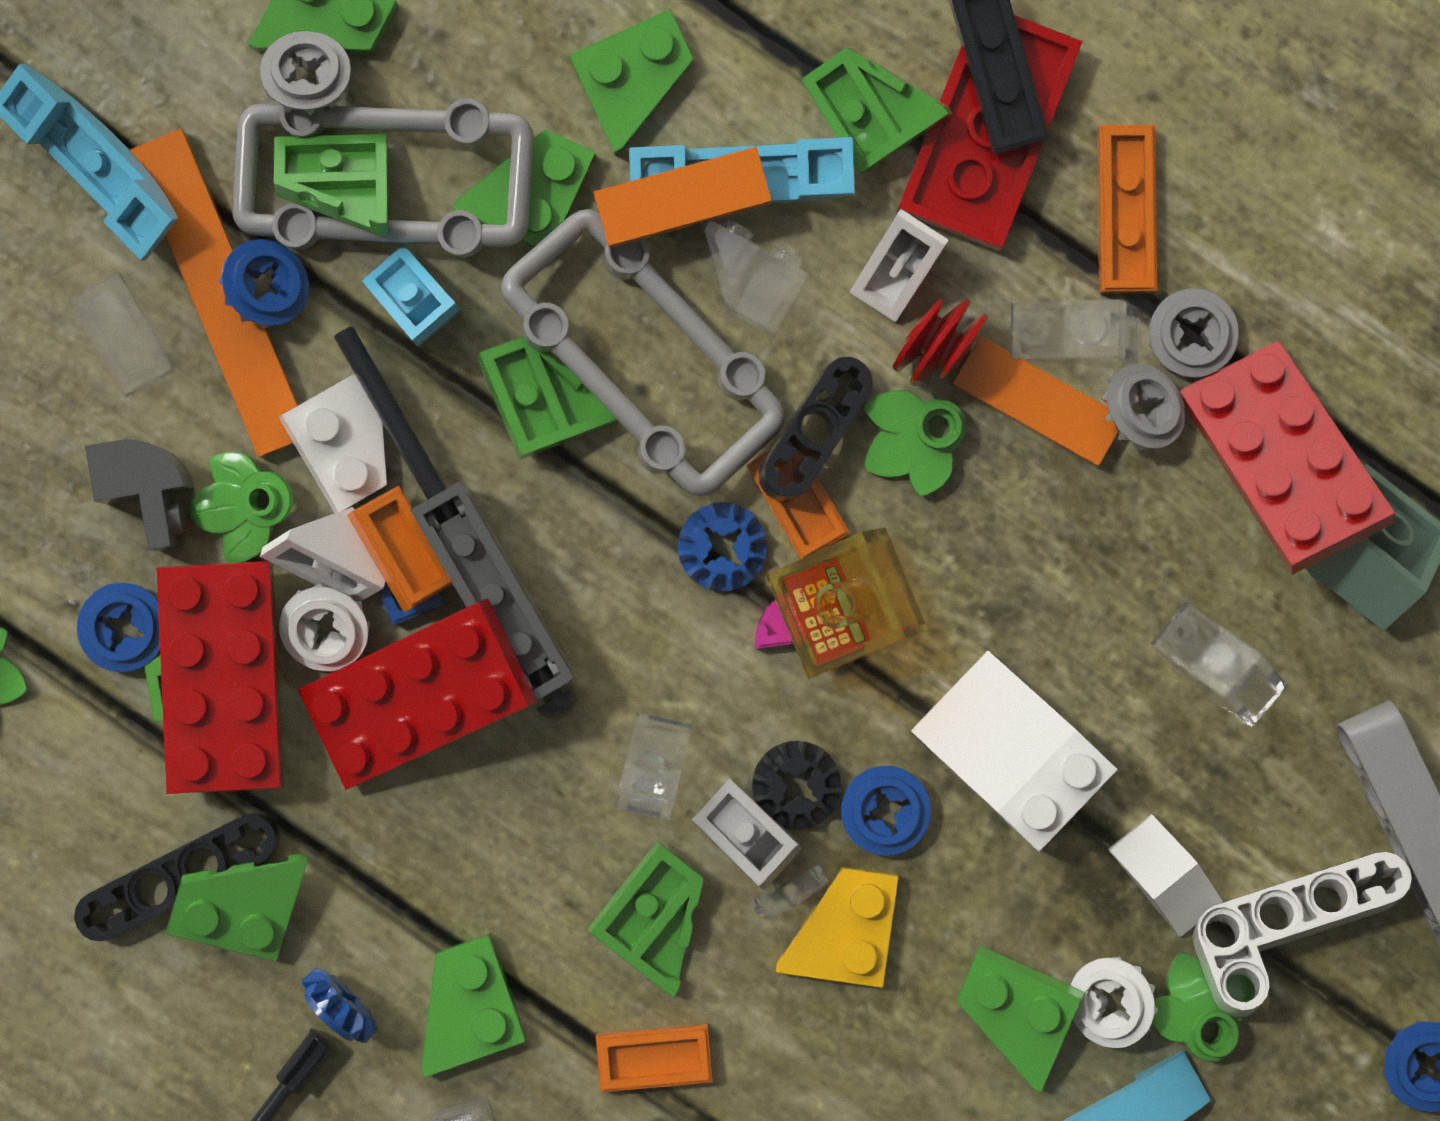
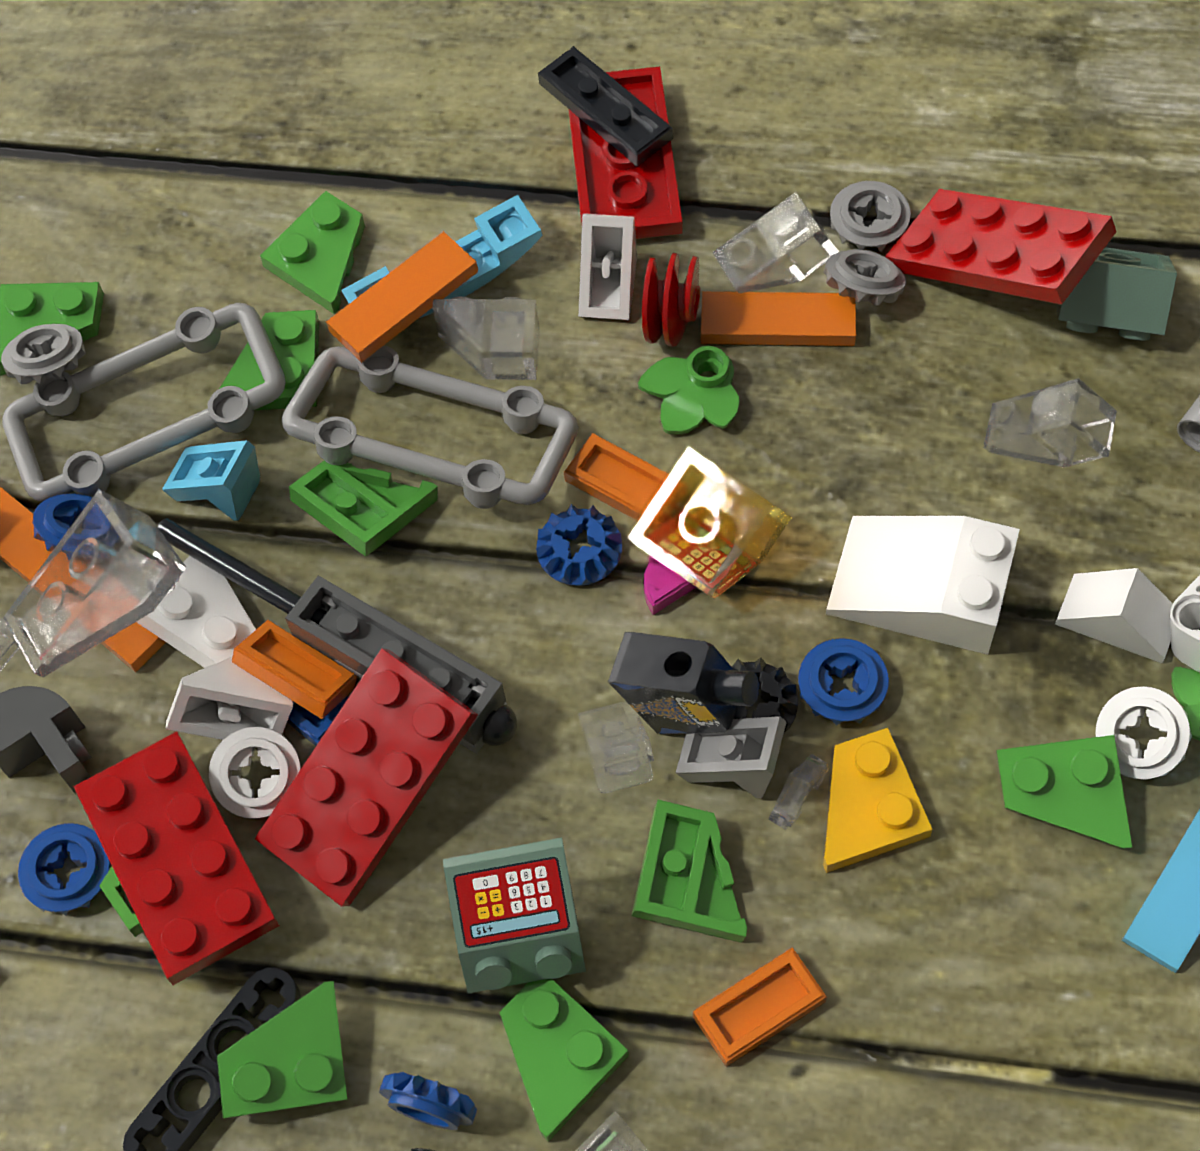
camera: 20 degrees left, 25 degrees down
bright green plate [188,451,294,563] -> none
bright green wing [274,133,389,236] -> none
black beam [759,357,872,502] -> none
bright green wing [801,48,953,174] -> none
orange tile [1097,125,1157,294] -> none
none -> clear slope [3,489,187,678]
none -> slope [443,838,586,993]
none -> black torso [608,632,759,734]

